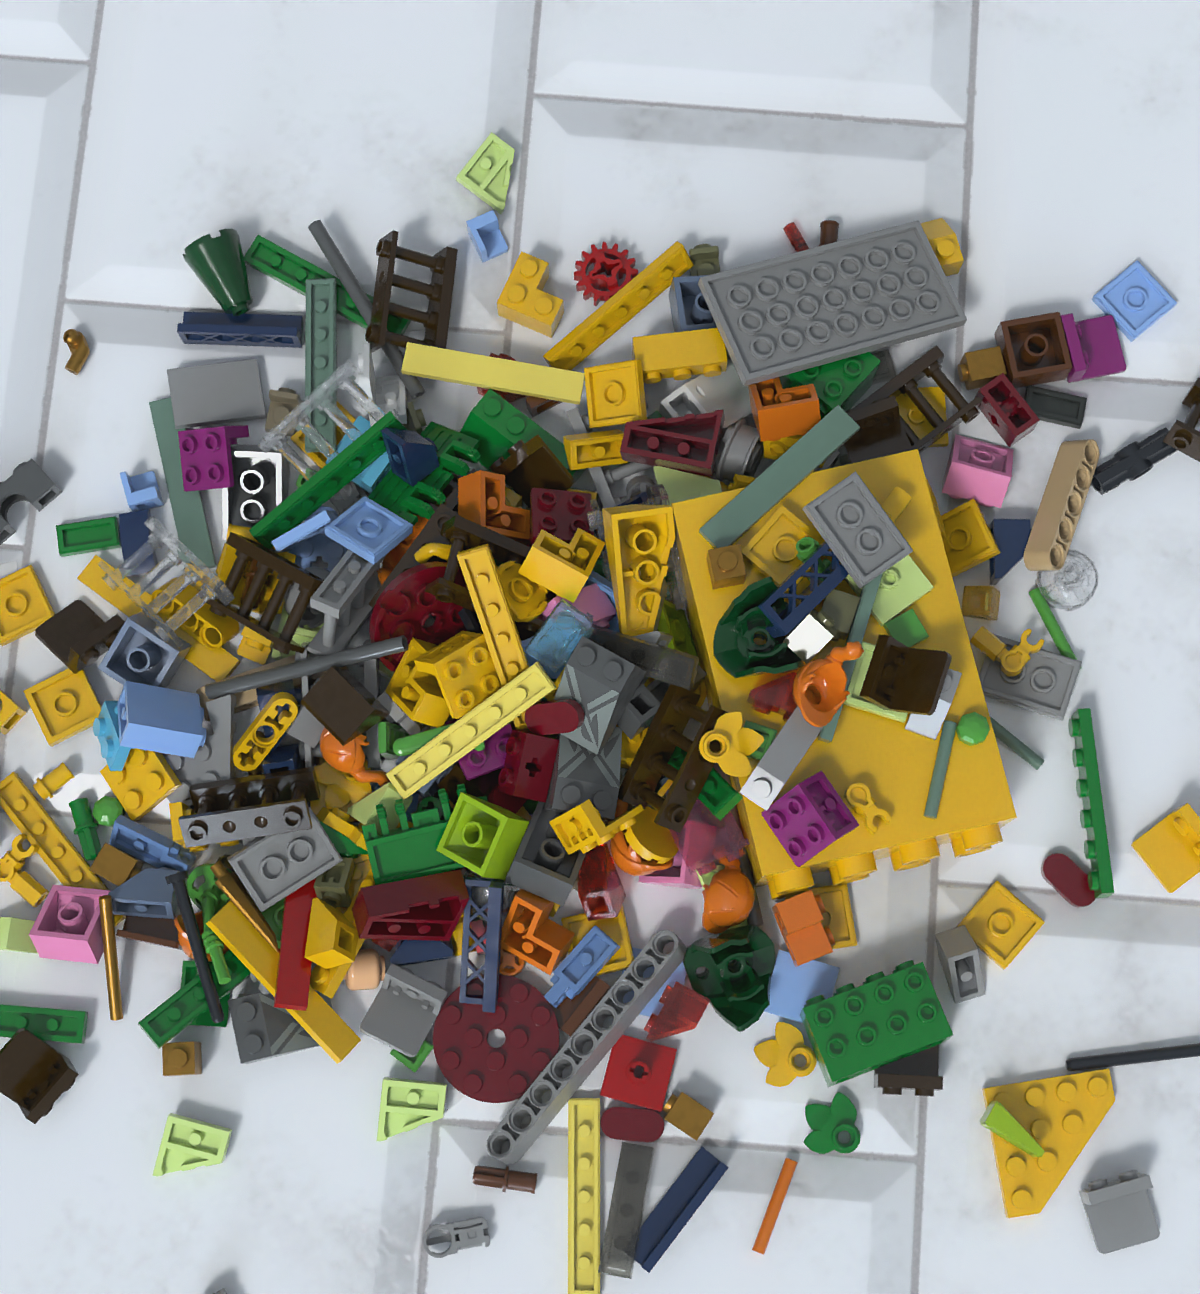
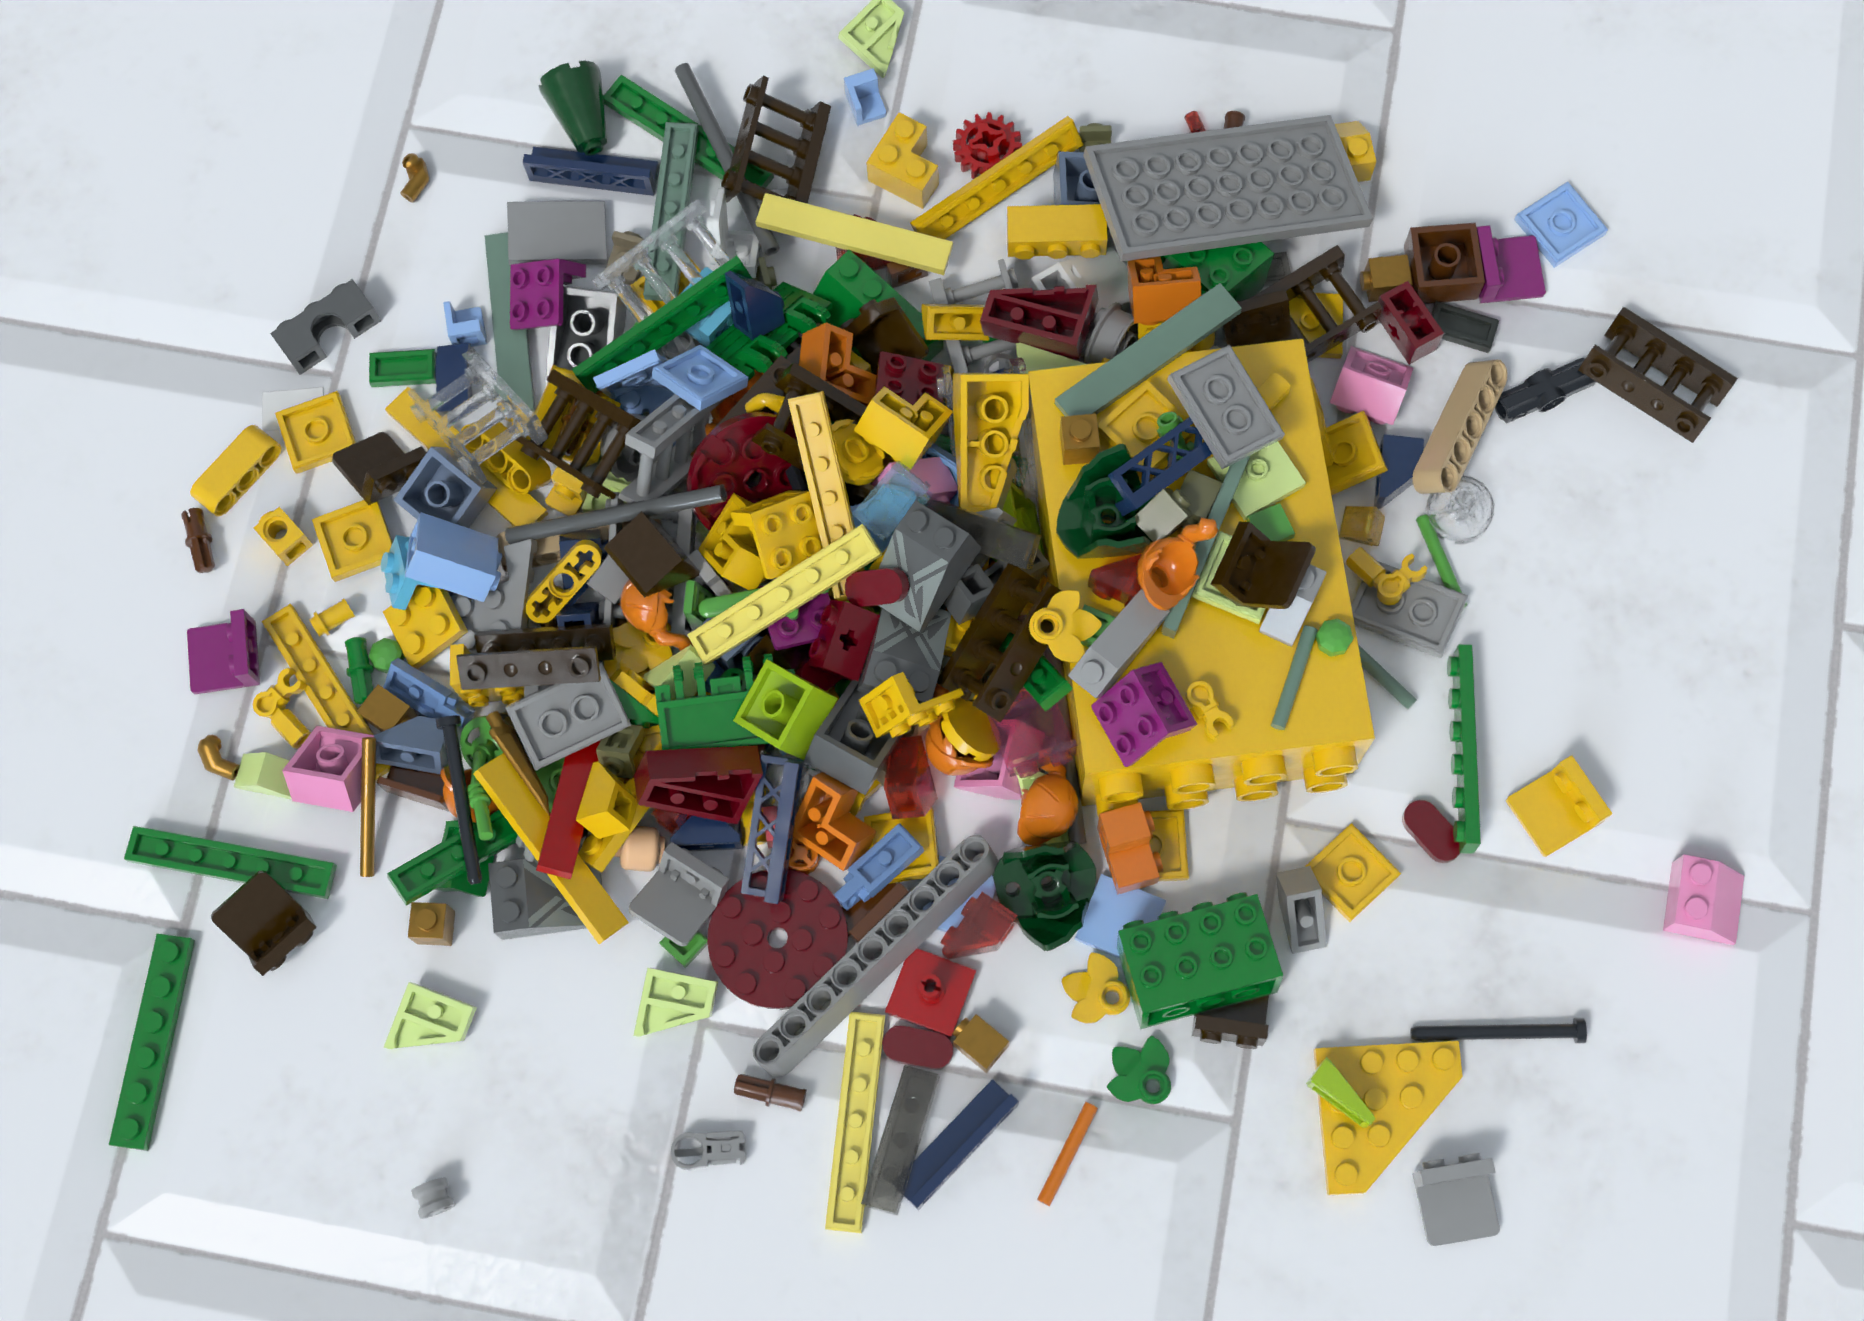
camera: 10 degrees right, 5 degrees down
yellow plate [584,359,647,428] -> none

